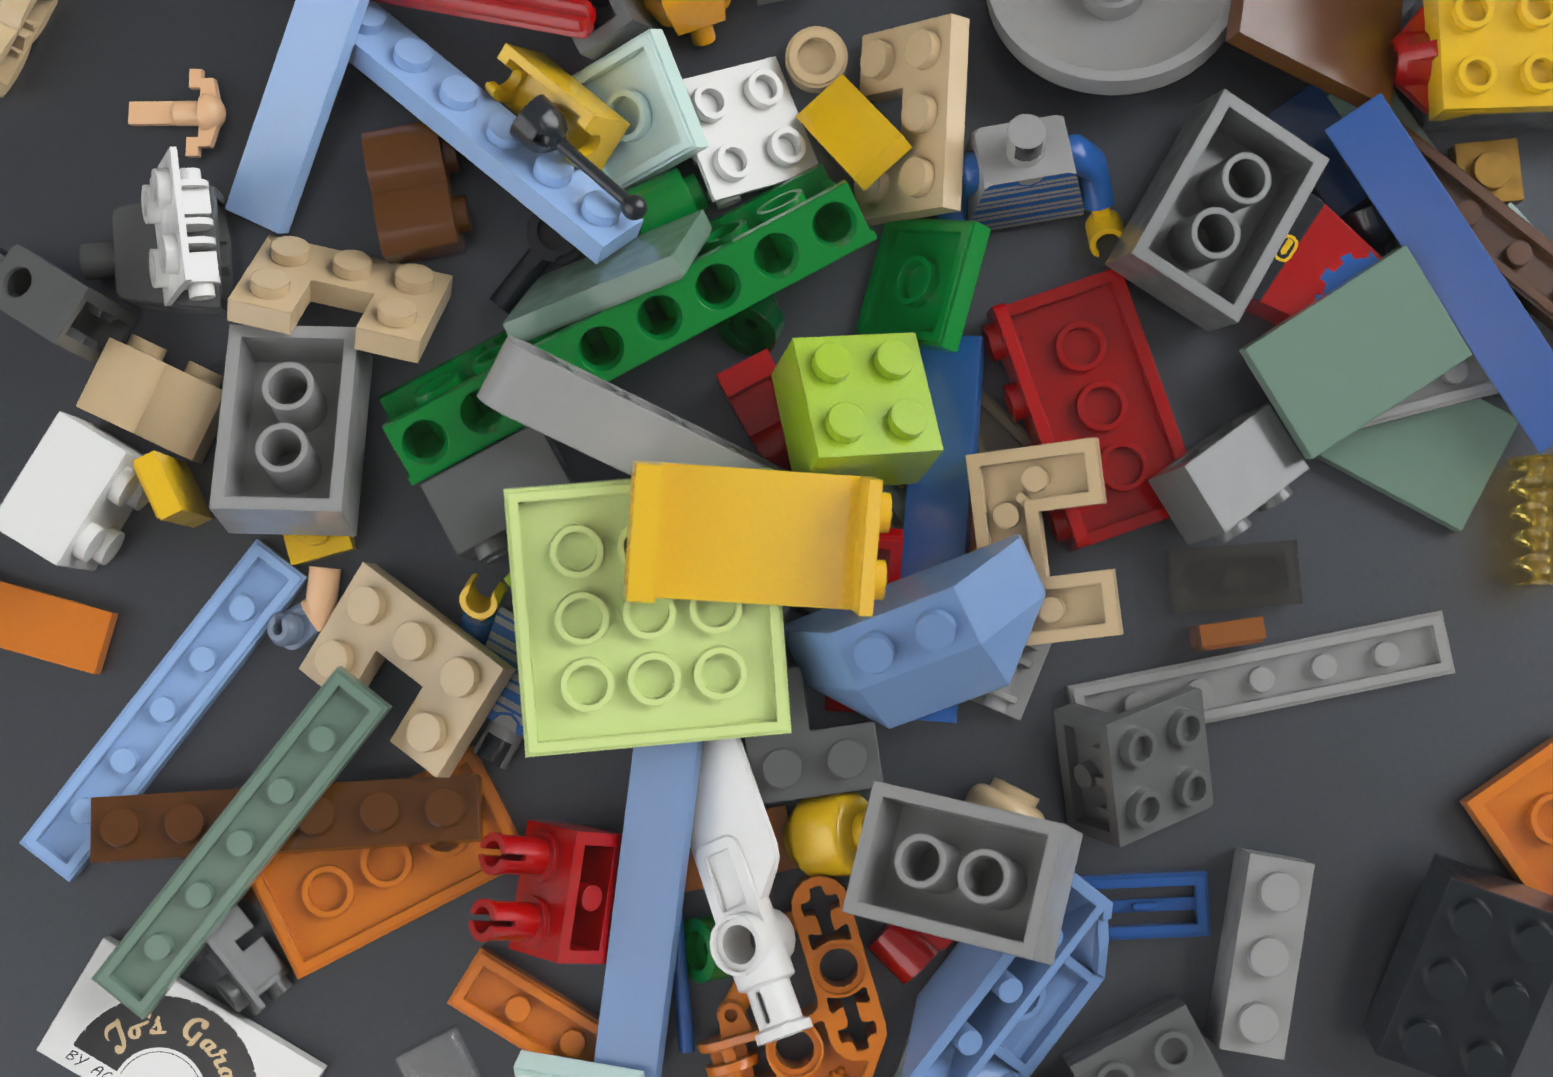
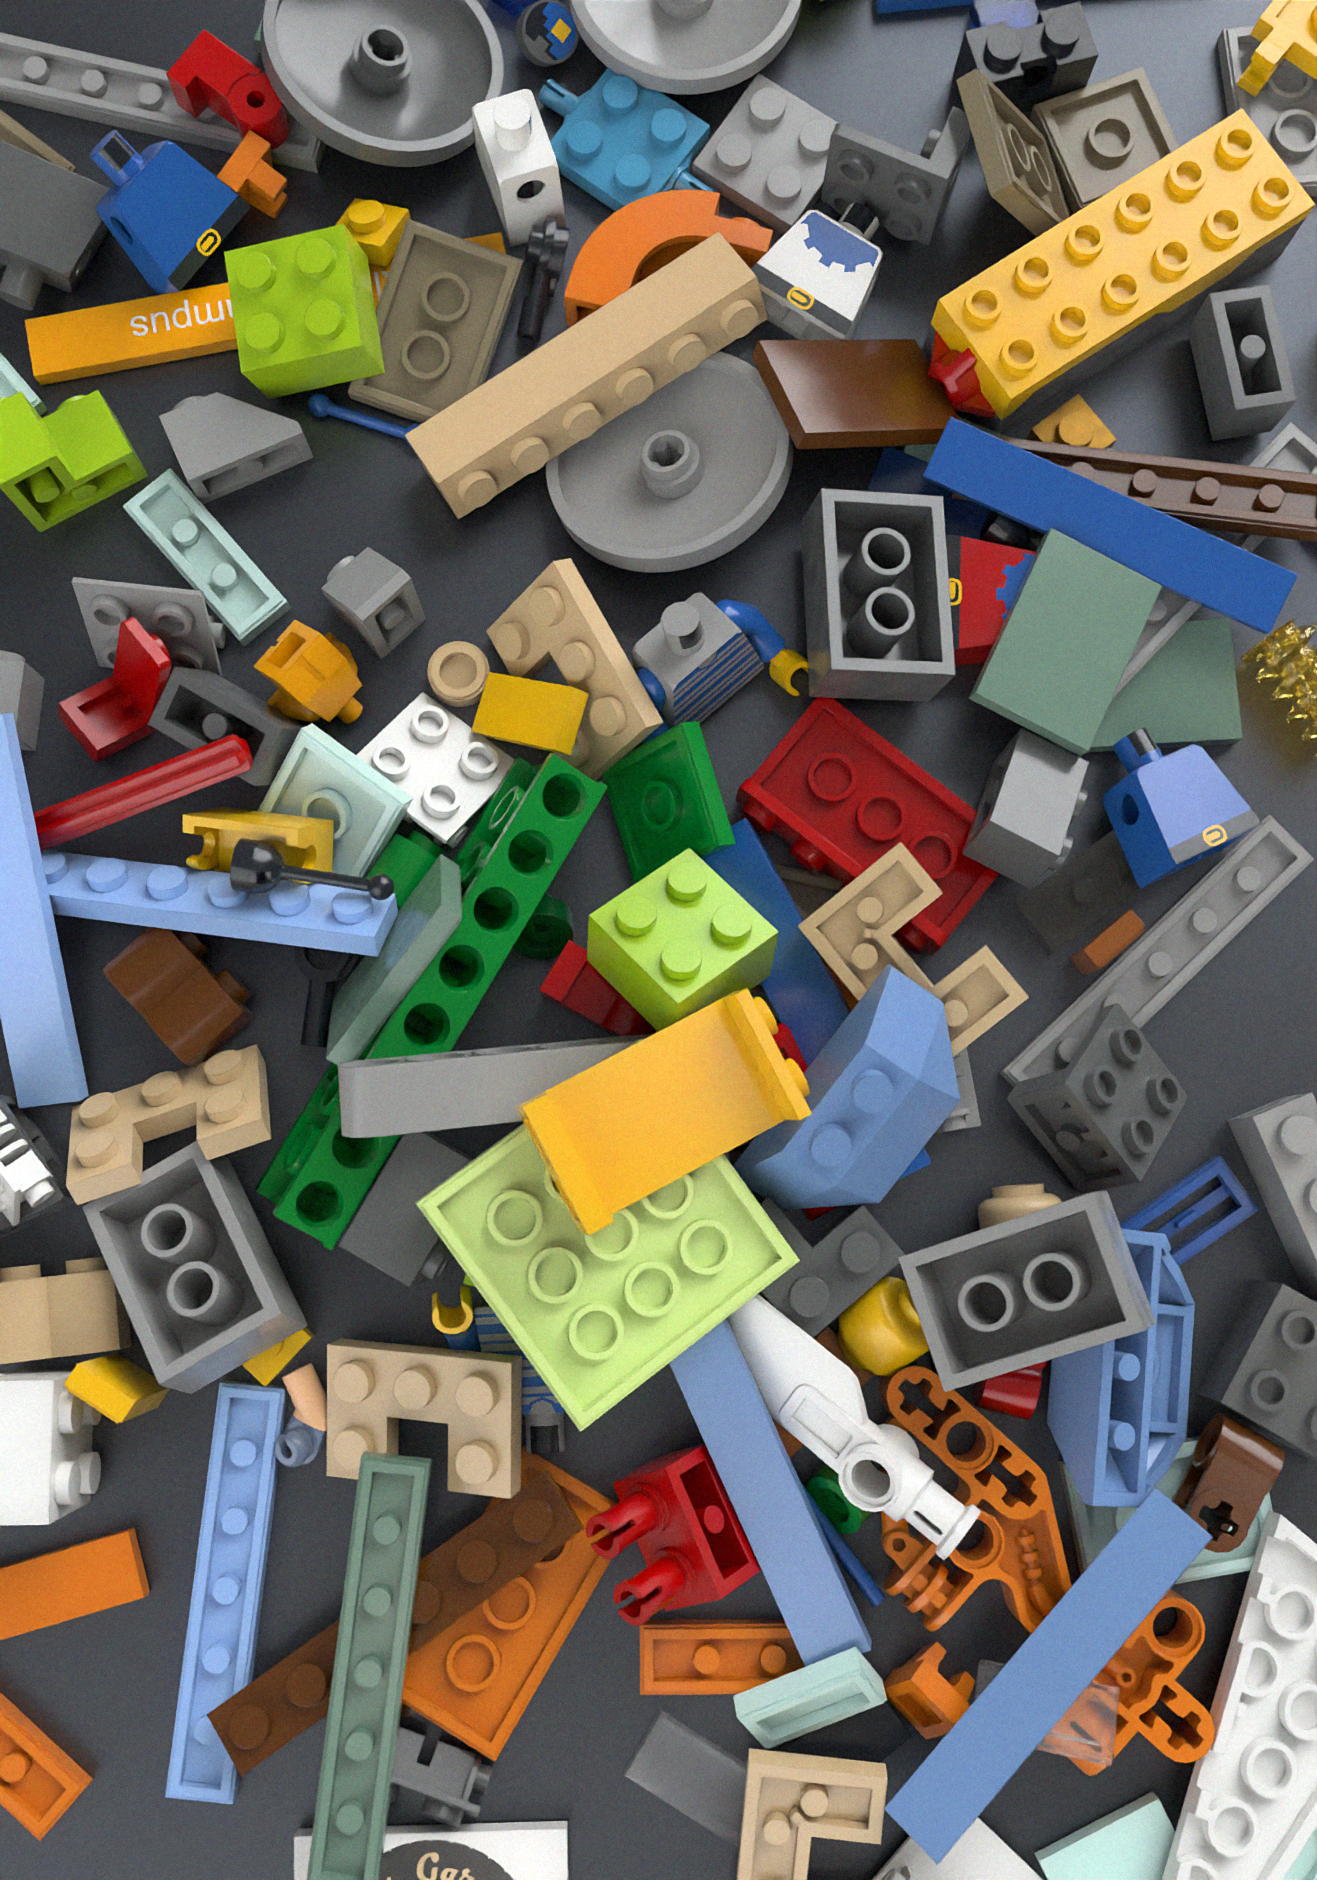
camera: 35 degrees left, 5 degrees down
none -> blue torso [1102,727,1262,889]

